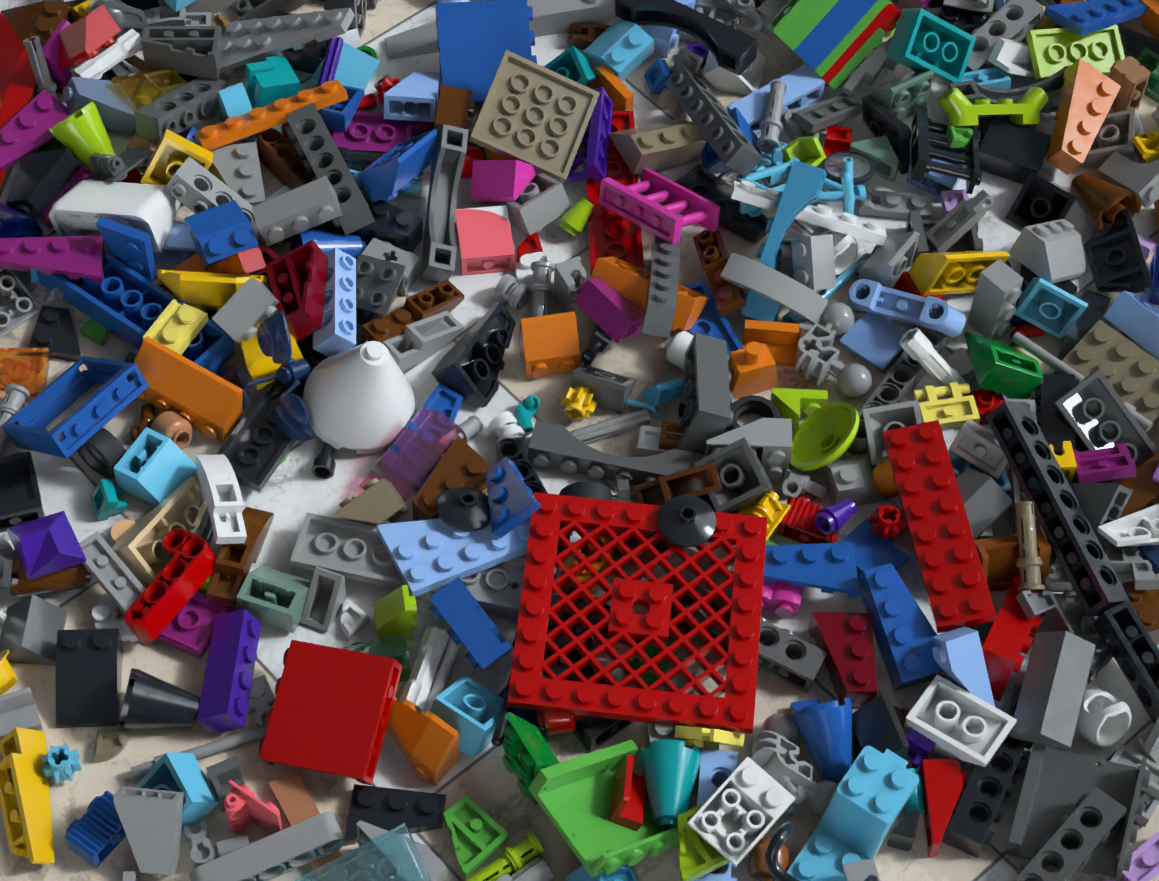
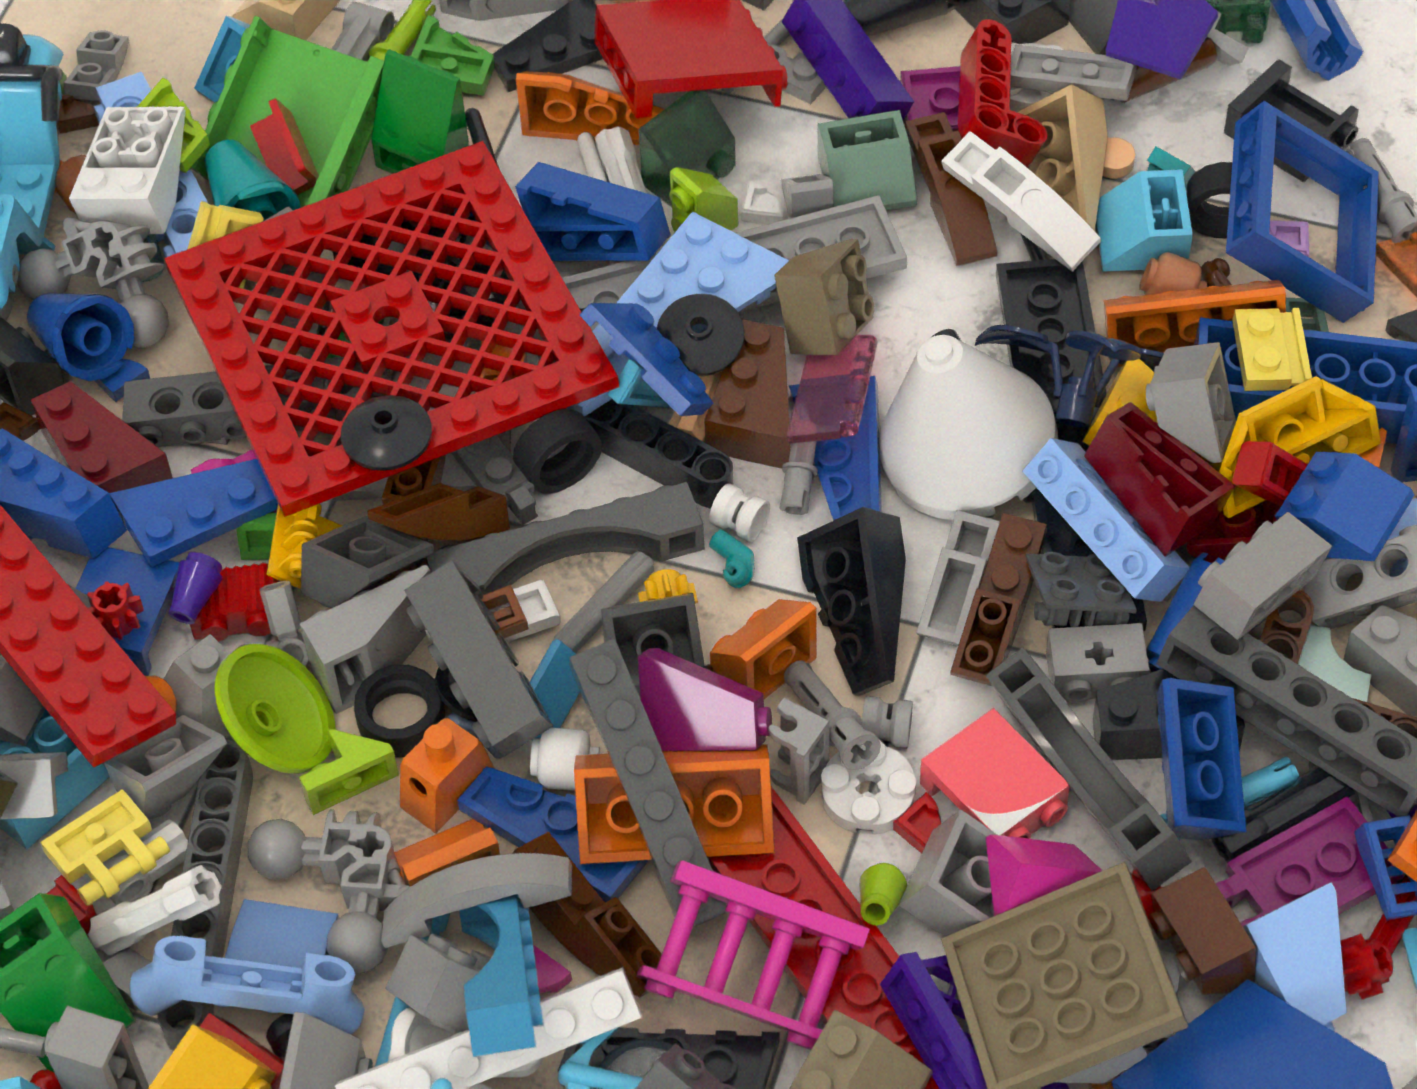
camera: 155 degrees right, 0 degrees up
medium azure slope [429,674,503,758] -> none

